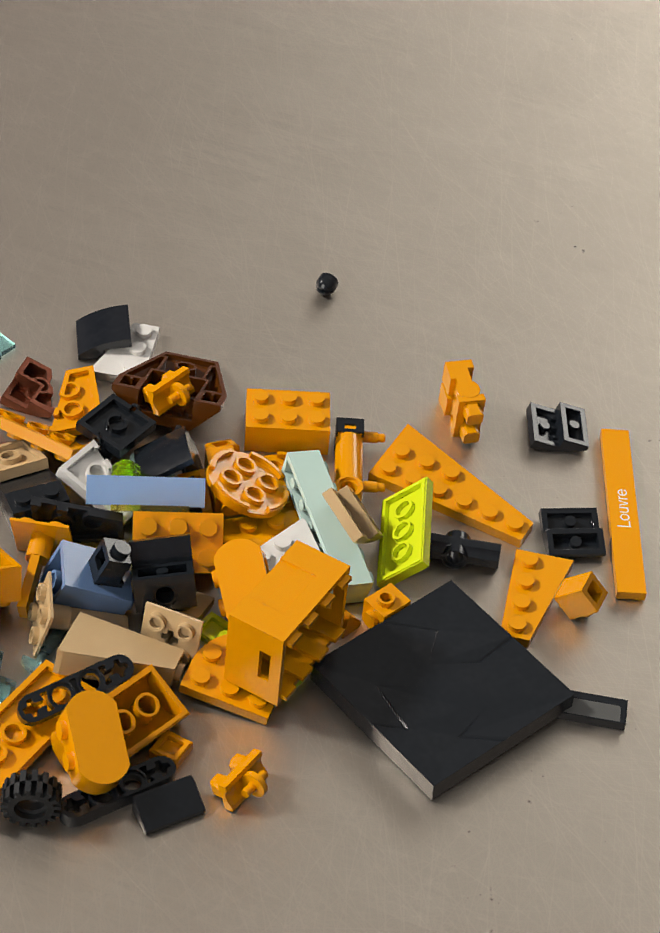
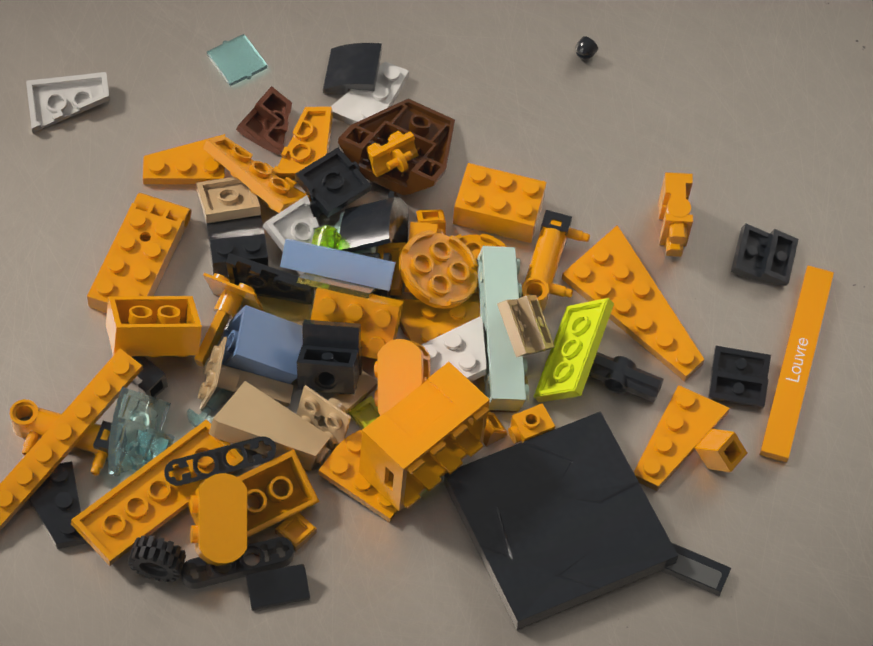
camera: 15 degrees right, 15 degrees up
black brick [88,537,132,588] -> none
light orange hips [210,749,268,812] -> none

